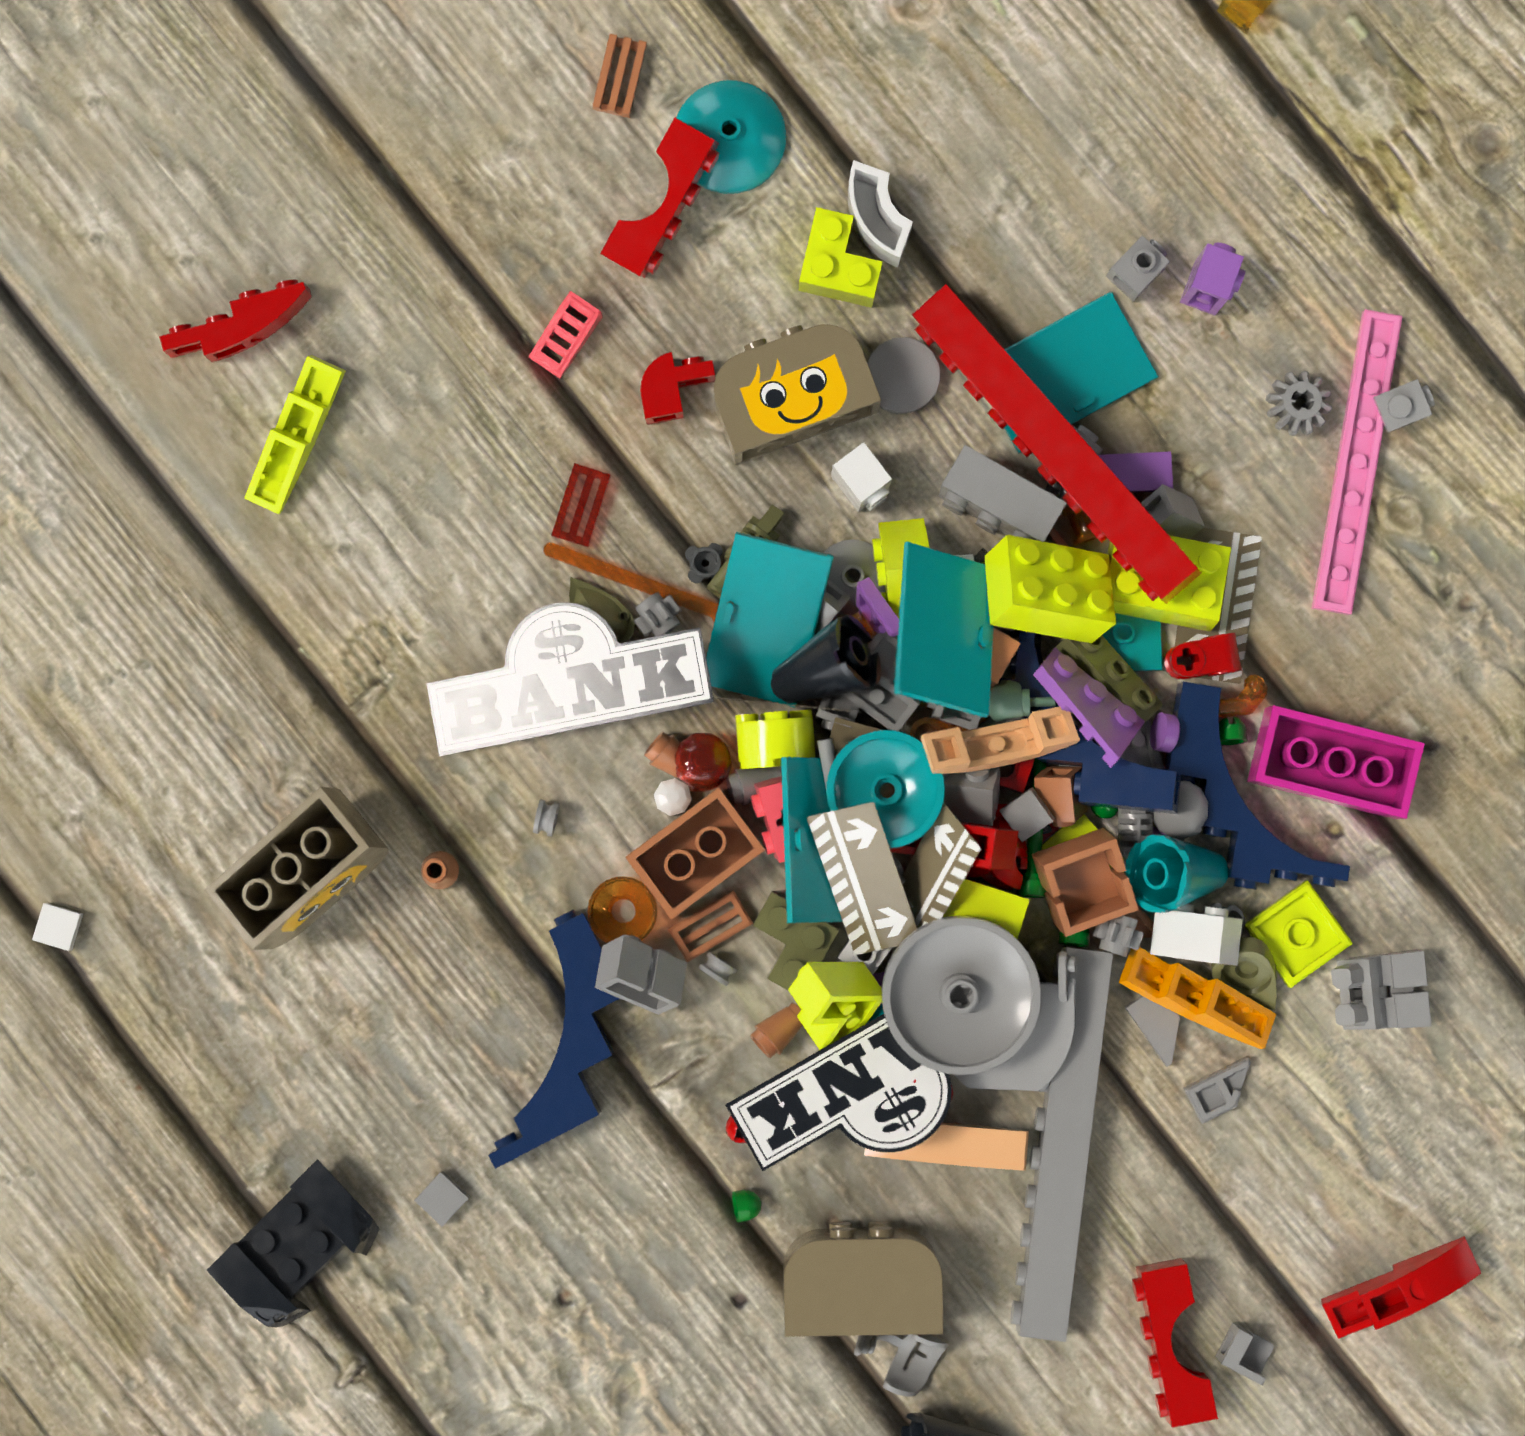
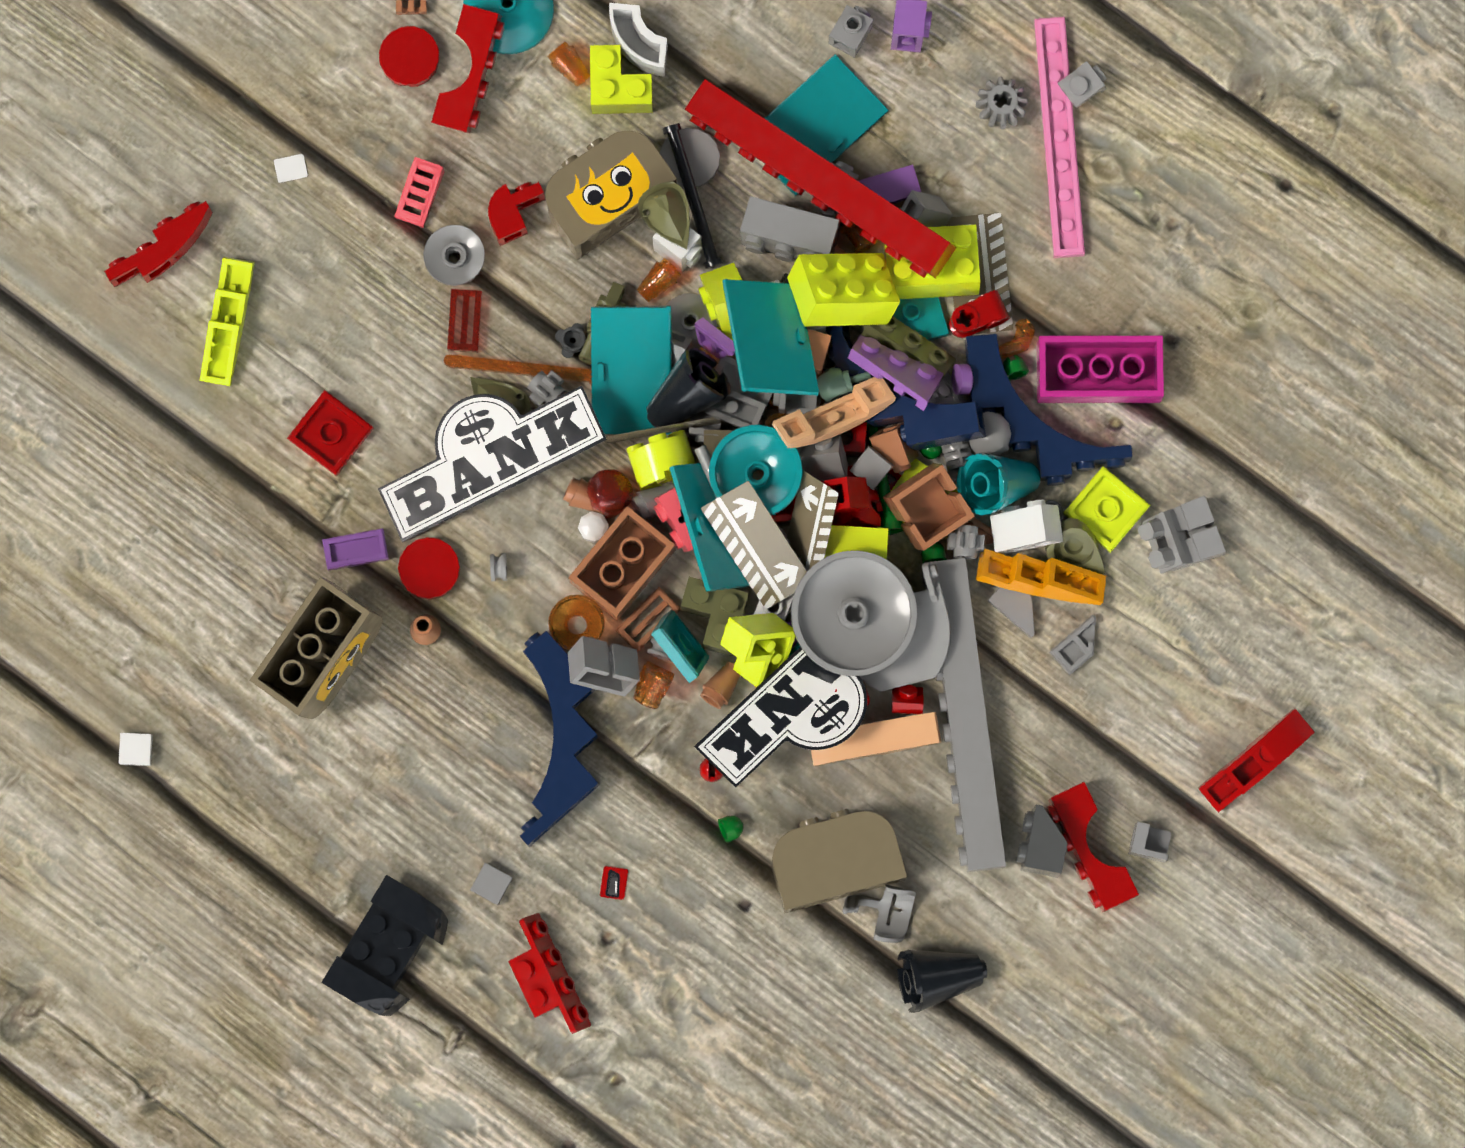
camera: 15 degrees left, 5 degrees down
none -> white sticker [274,154,308,183]
none -> red tile [287,390,374,476]
none -> medium lavender tile [322,528,389,571]
none -> red tile [379,26,440,87]
none -> red tile [398,537,460,600]
none -> light grey dish [423,225,485,286]
none -> red bracket [508,913,591,1034]
none -> clear orange cone [547,41,590,87]
none -> sticker [600,866,628,900]
none -> clear orange piece [633,660,675,709]
none -> clear orange cone [636,257,681,302]
none -> olive piece [638,181,690,250]
none -> teal plate [651,610,710,683]
none -> black bar [662,123,723,269]
none -> red plate [892,685,924,714]
none -> dark grey slope [1016,805,1067,878]

